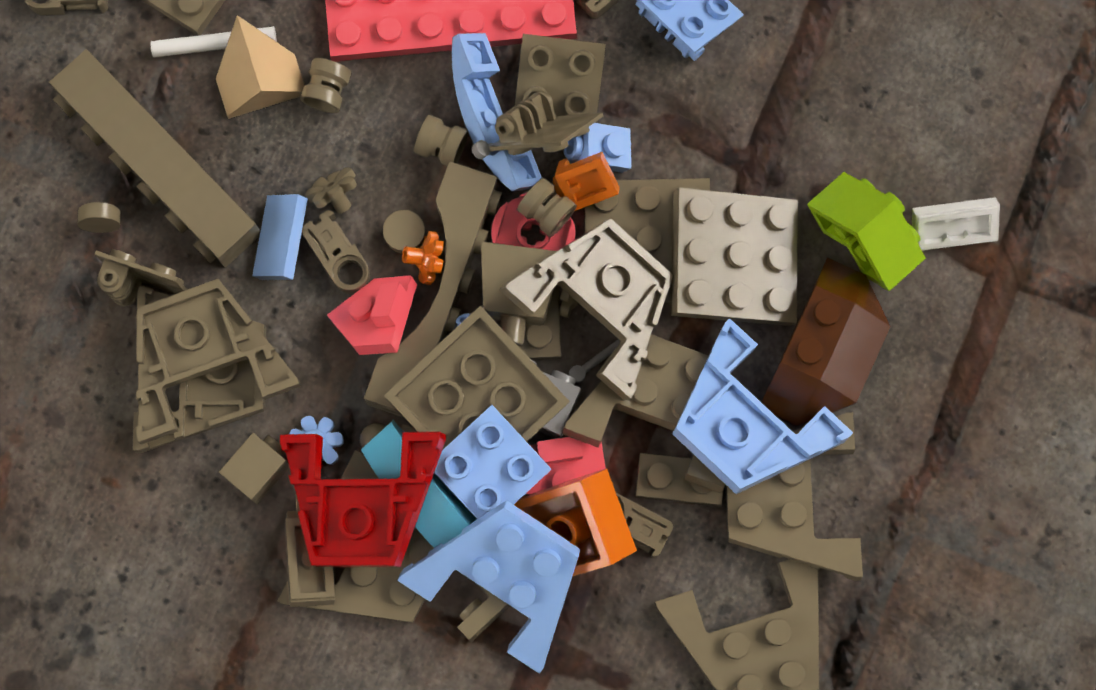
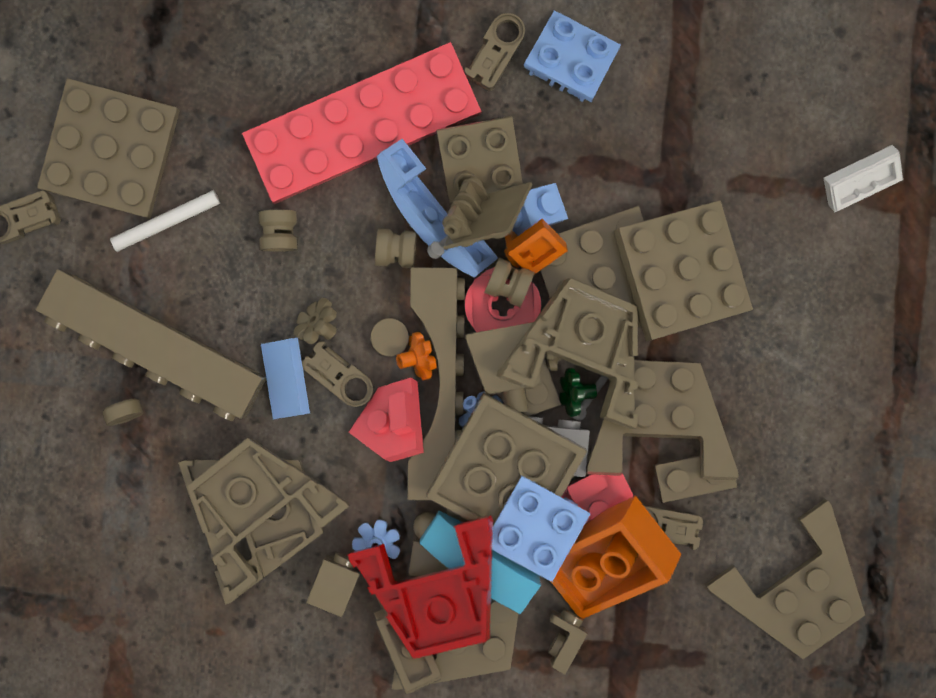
camera: 20 degrees left, 10 degrees up
dark tan hinge [94,249,187,307] -> none
tan slope [216,15,305,119] -> none
light blue wing [397,500,580,674] -> none
light blue wing [672,318,853,494] -> none
dark tan wing [726,412,863,581] -> none
reddish brown wedge [761,257,891,427] -> none
lime brick [807,172,926,291] -> none
none -> dark green plant [559,368,597,417]

